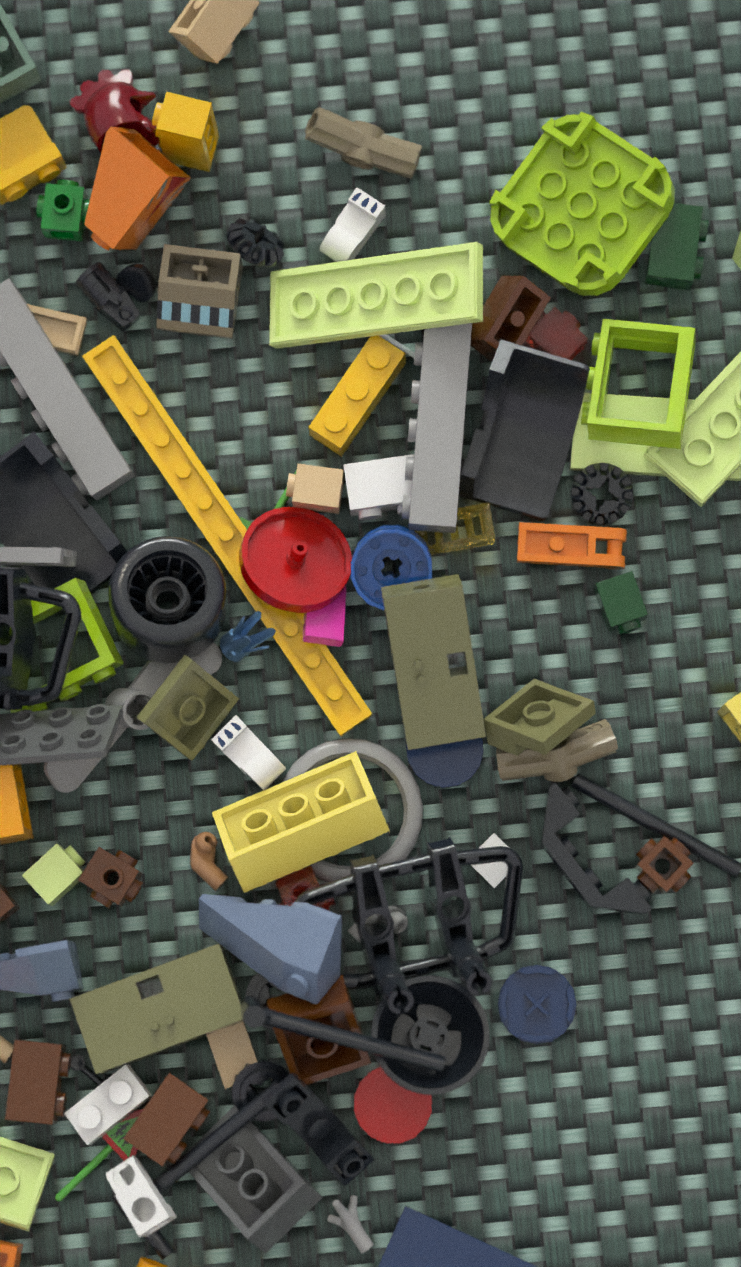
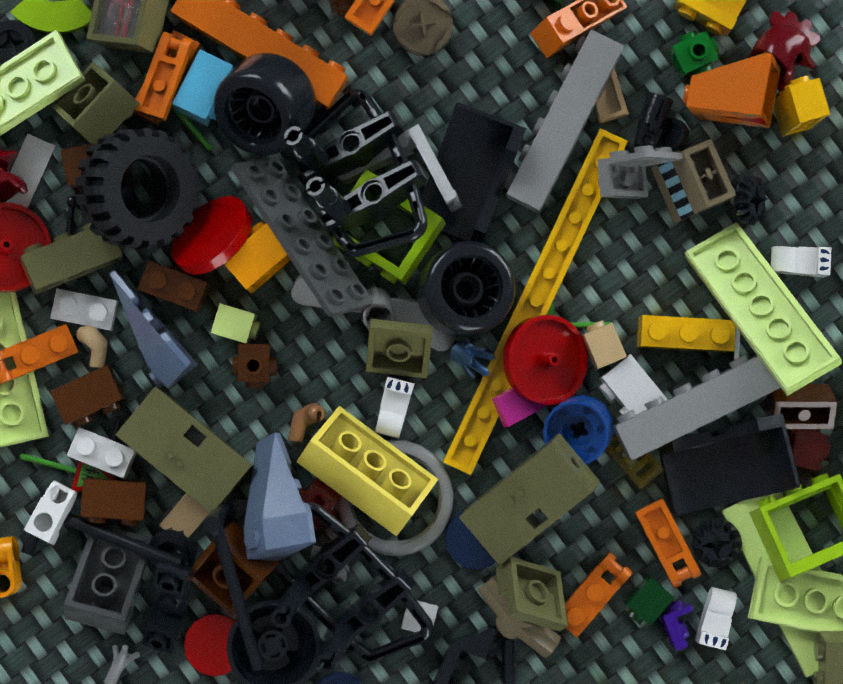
camera: 50 degrees right, 5 degrees up
none -> orange plate [565,552,633,638]
none -> light grey bracket [597,145,683,199]
none -> dark purple bracket [659,600,693,651]
none -> white leg [694,587,737,650]

